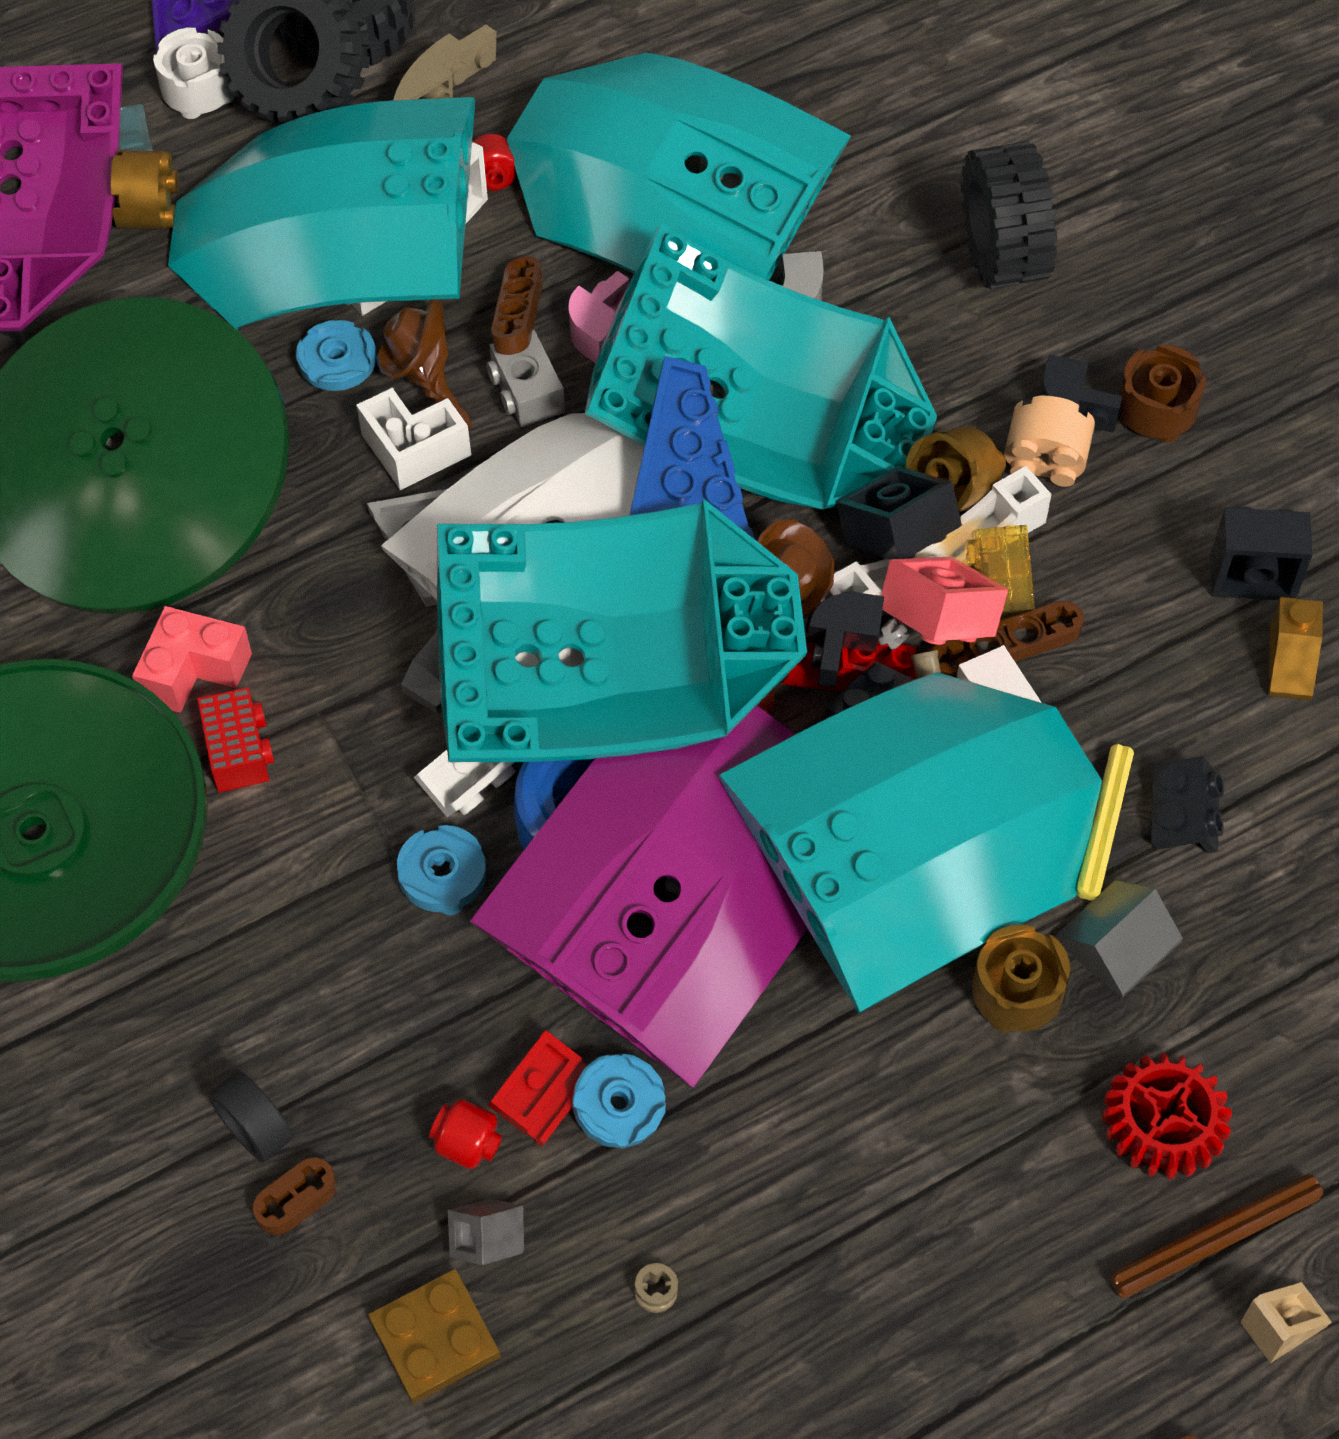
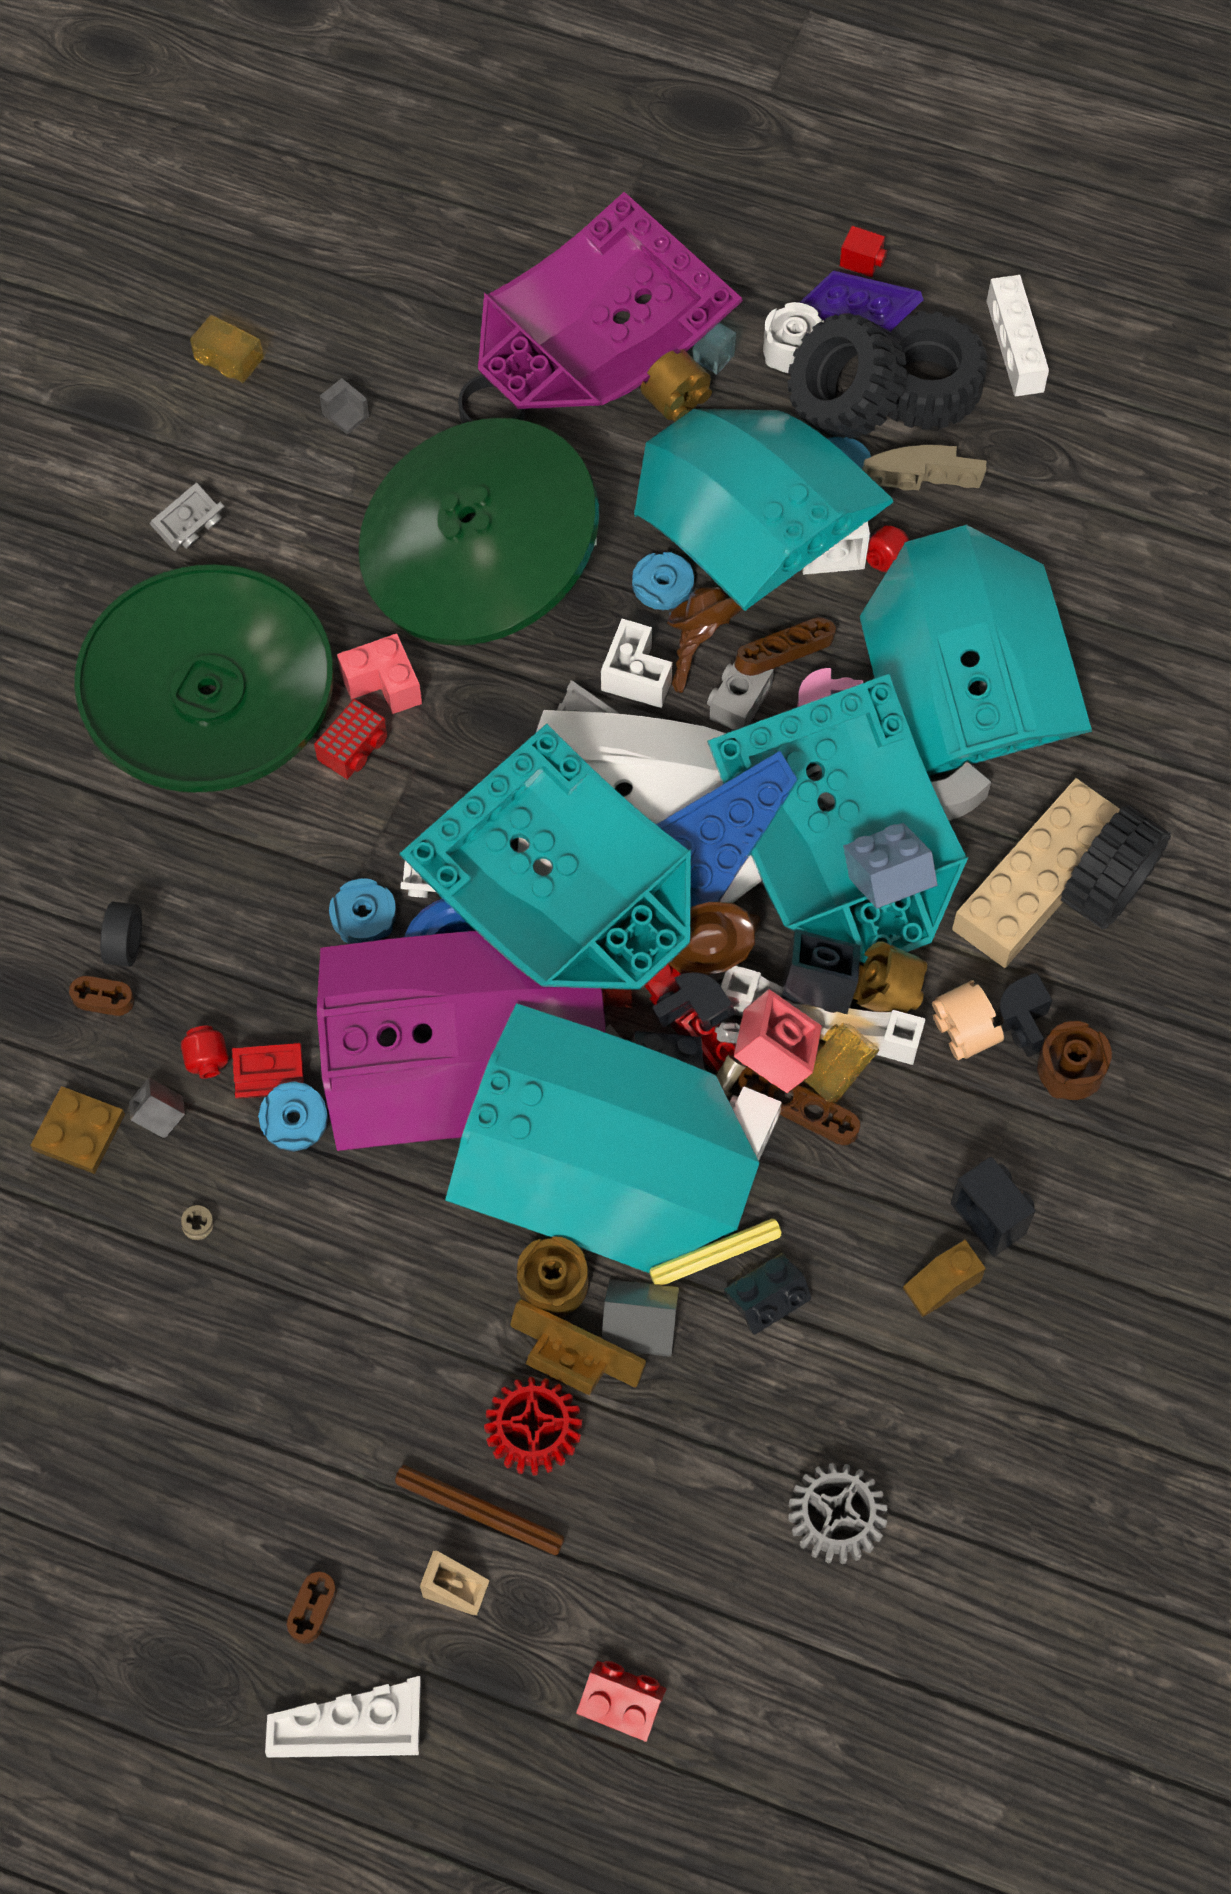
camera: 50 degrees right, 5 degrees up
none -> pearl gold bracket [510,1299,646,1396]
none -> sand blue brick [843,823,937,909]
none -> tan brick [952,778,1120,968]

